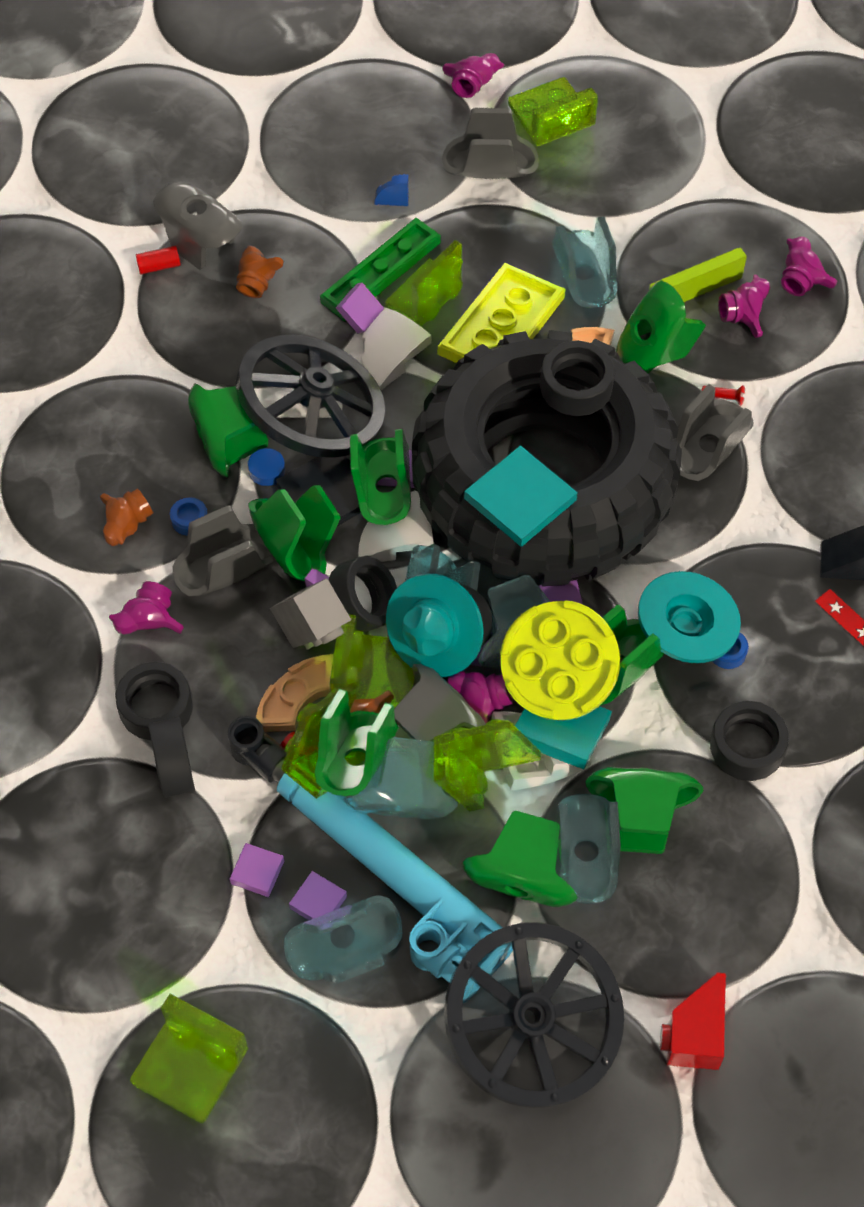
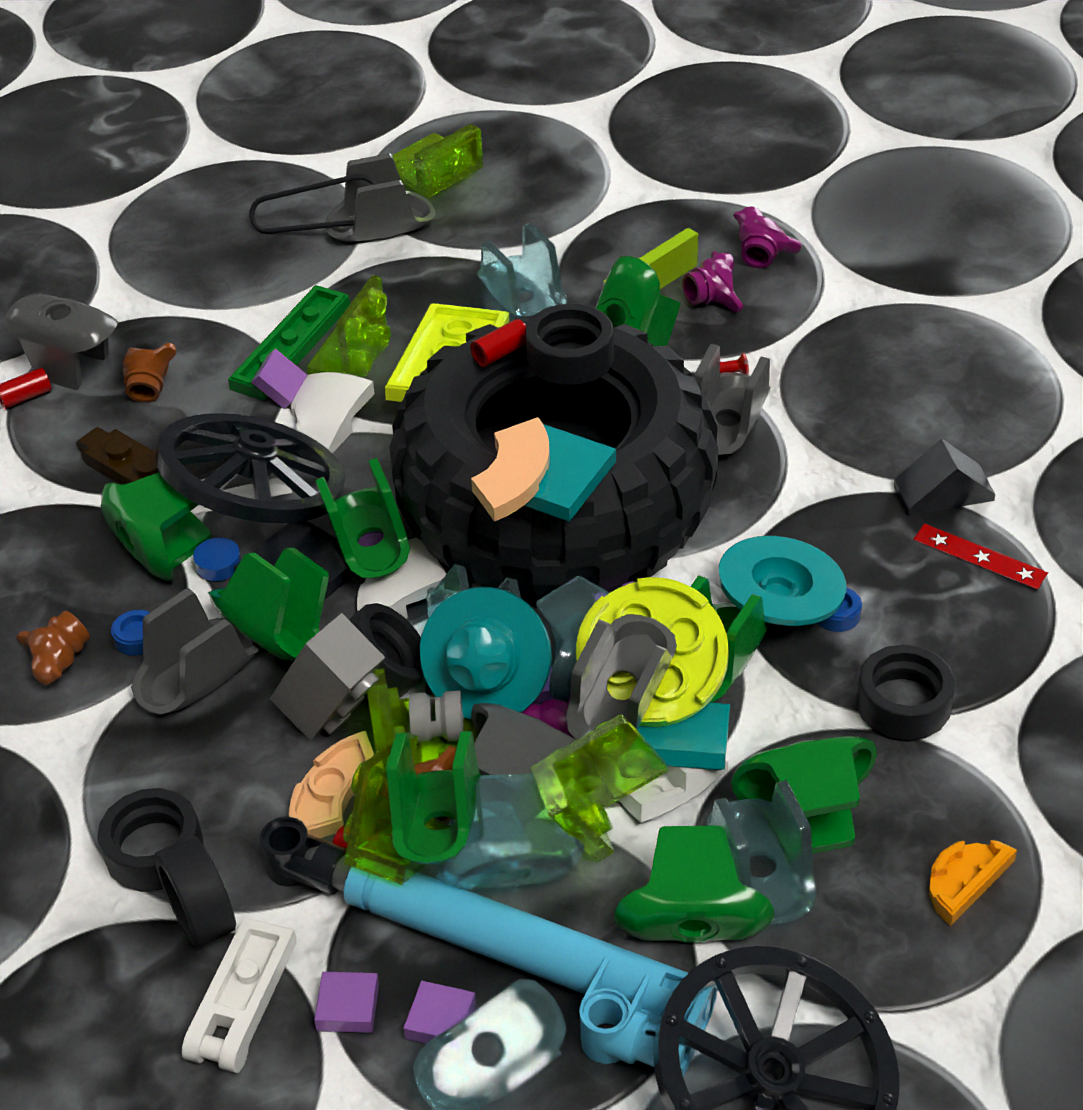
camera: 15 degrees left, 15 degrees down
magenta animal [109,581,184,635] -> none
blue tile [375,174,409,206] -> none
magenta animal [442,53,504,98] -> none
red slope [660,973,726,1070] -> none
none -> dark brown hinge [76,427,159,485]
none -> white plate [182,917,297,1073]
none -> black piece [249,174,378,234]
none -> light grey wheel [409,690,464,744]
none -> red piece [470,319,526,367]
none -> light nougat tile [471,417,550,521]
none -> dark grey piece [566,614,677,753]
none -> light orange tile [929,840,1017,927]

